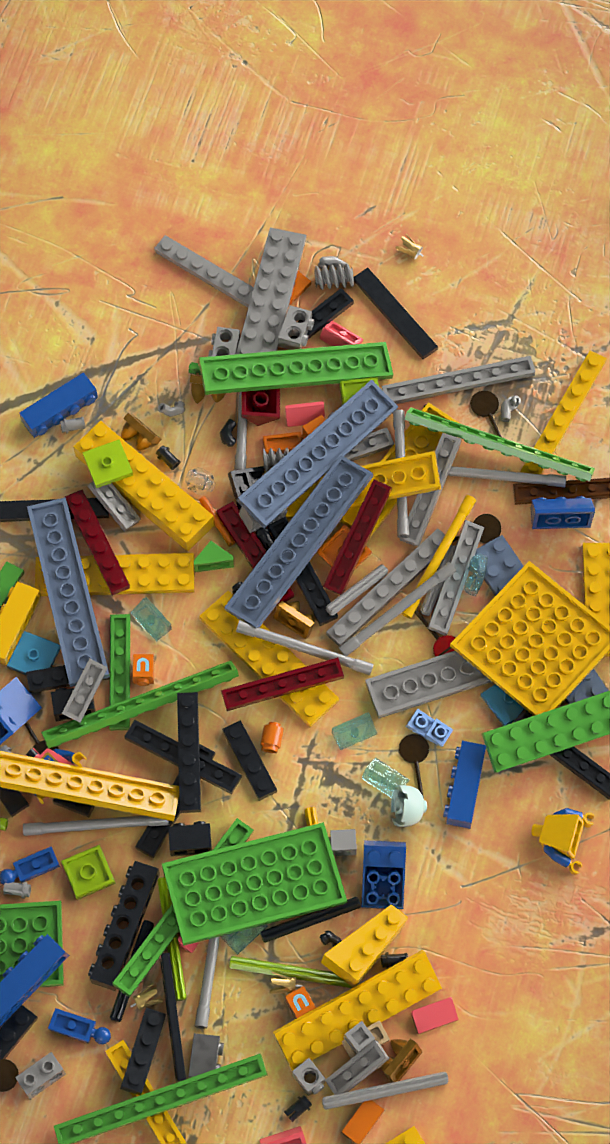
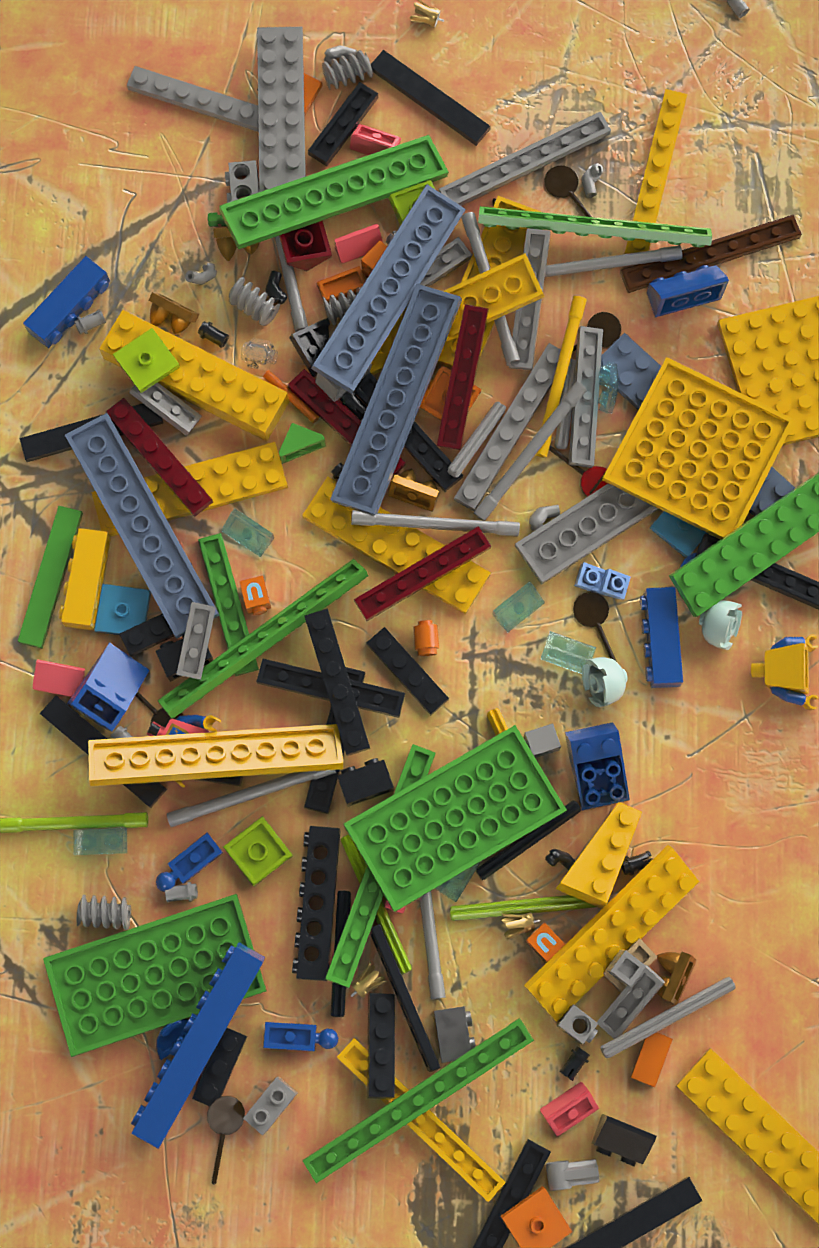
camera: 15 degrees left, 10 degrees up
light grey brick [278,305,314,350] -> none
coral slope [411,997,459,1034] -> none
none -> light grey piece [229,277,280,326]
none -> light grey arm [529,505,560,531]
none -> light aqua cylinder [699,600,742,650]

